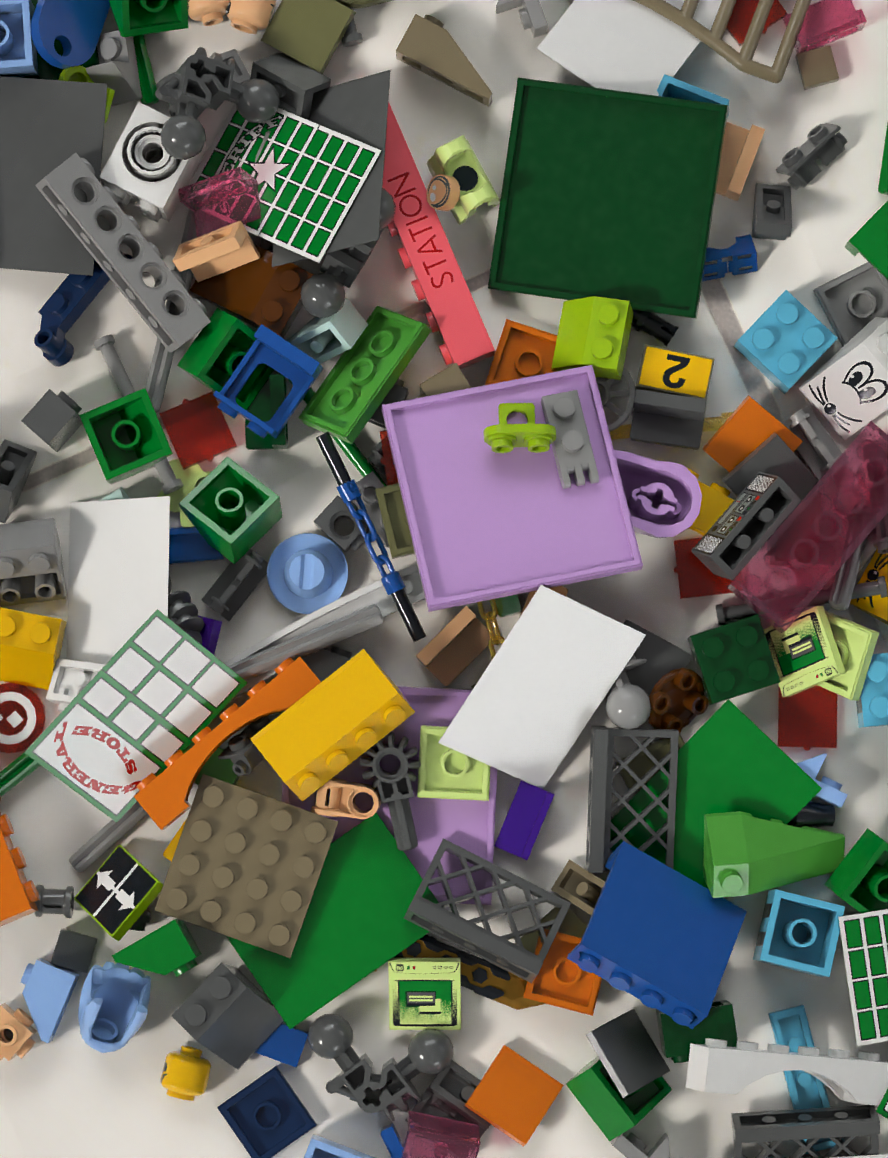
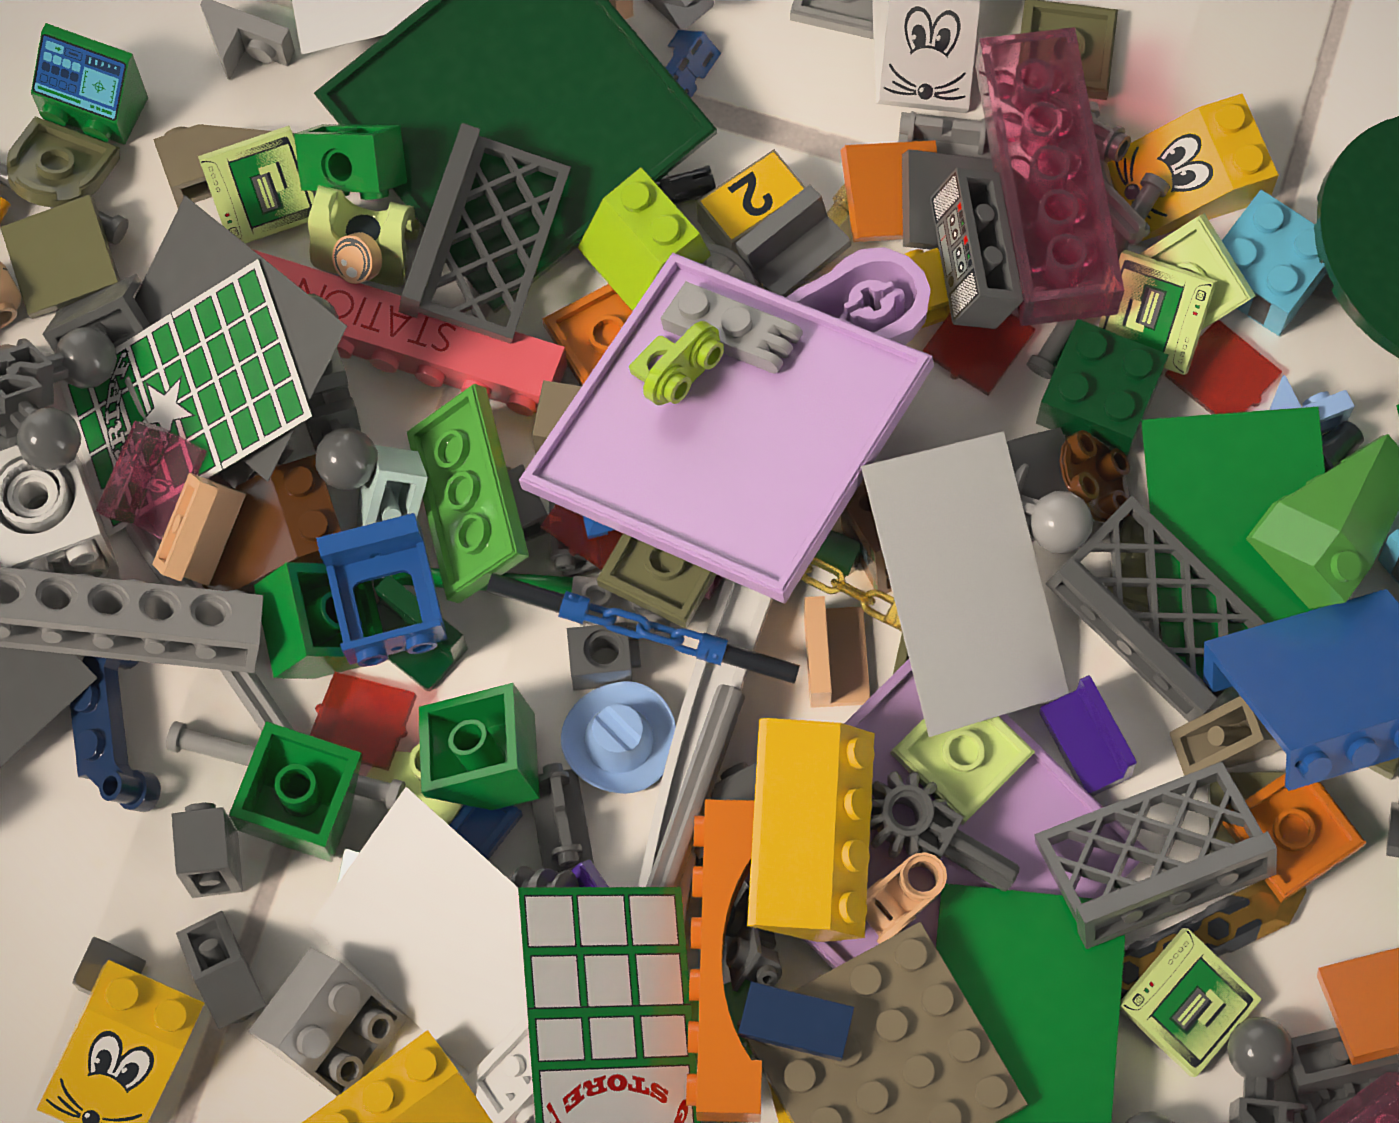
camera: 50 degrees left, 15 degrees down
medium azure brick [734,290,838,394] -> none
none -> tile [198,126,314,244]
none -> green brick [294,124,407,200]
none -> dark grey fence [398,123,571,344]
none -> dark blue tile [738,982,854,1062]

